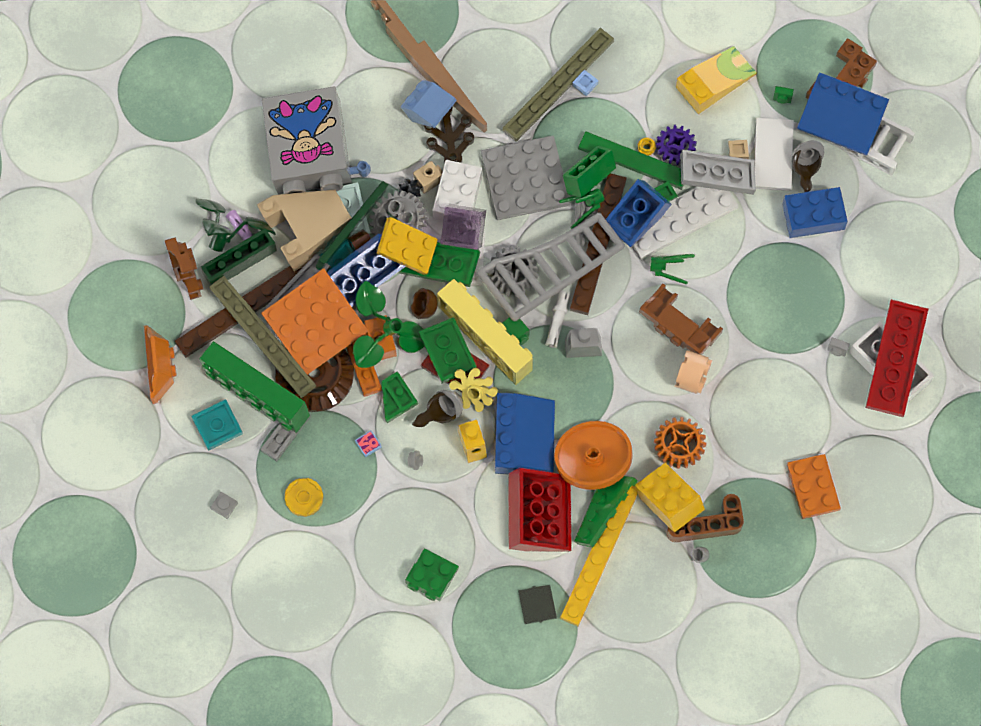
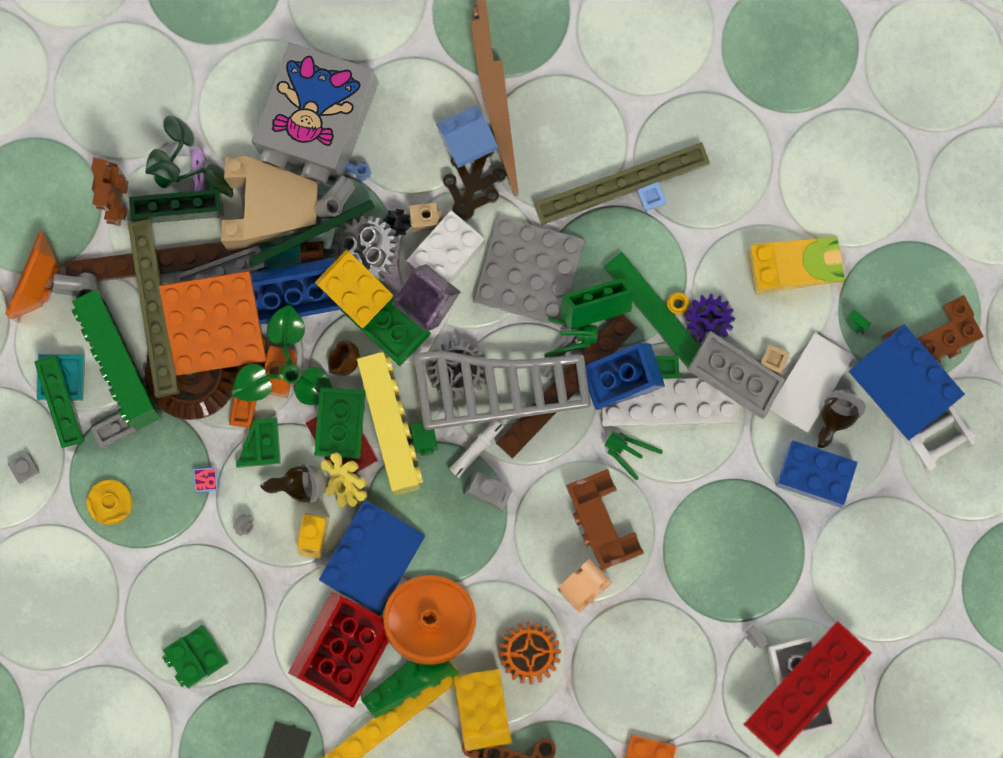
camera: 30 degrees right, 10 degrees up
none -> green tile [34,355,85,448]
none -> light grey piece [51,273,97,298]
none -> light grey piece [314,175,355,219]

